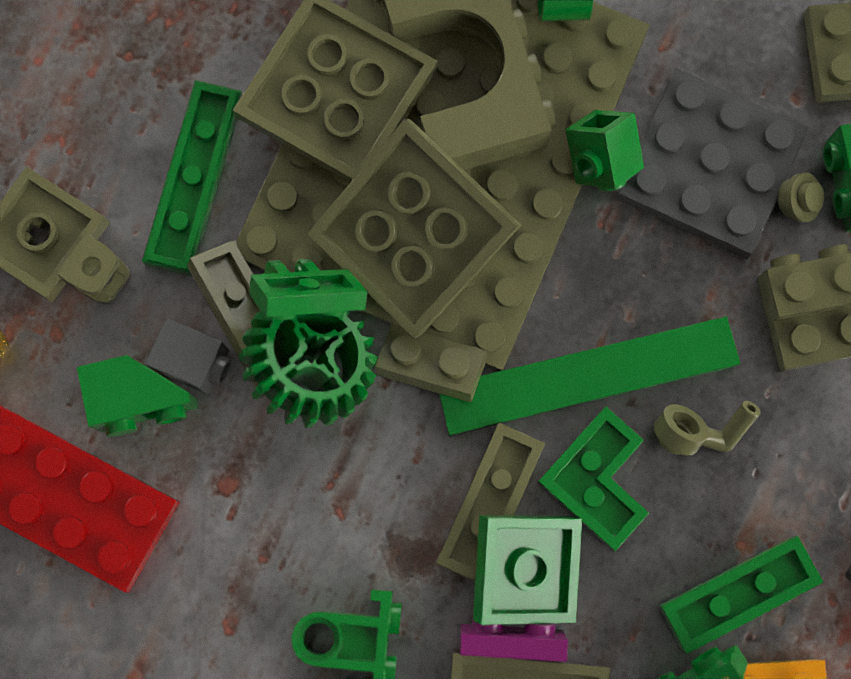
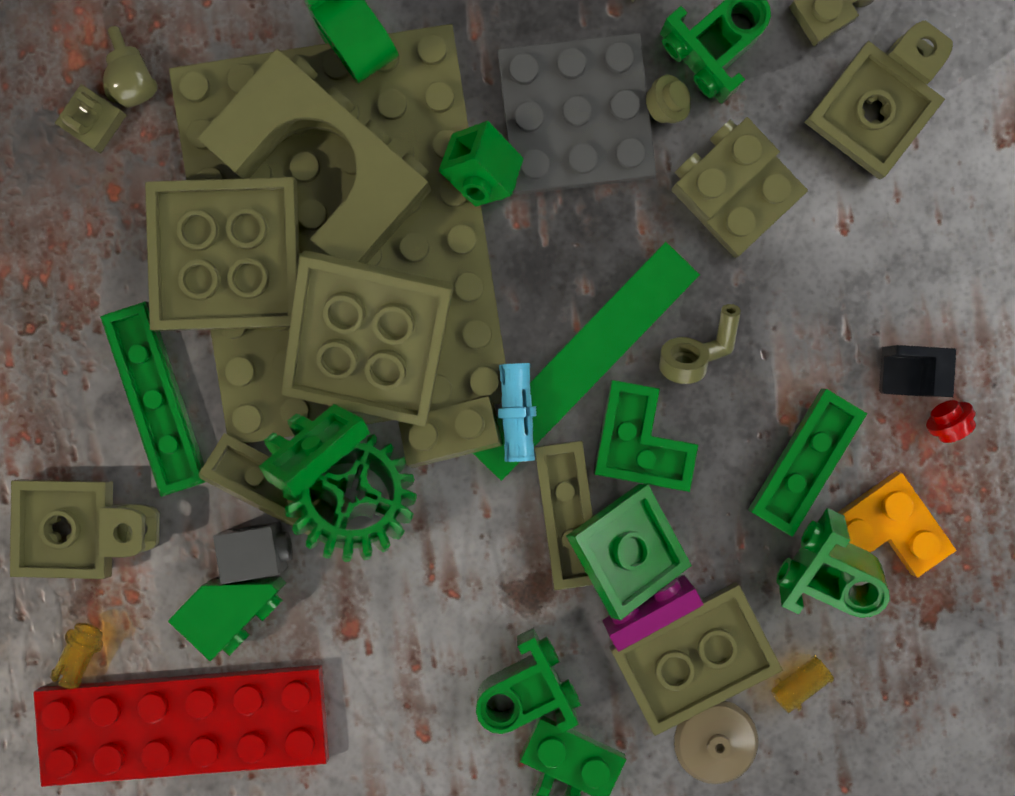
camera: 30 degrees left, 10 degrees up
none -> medium azure pin [498,363,537,462]

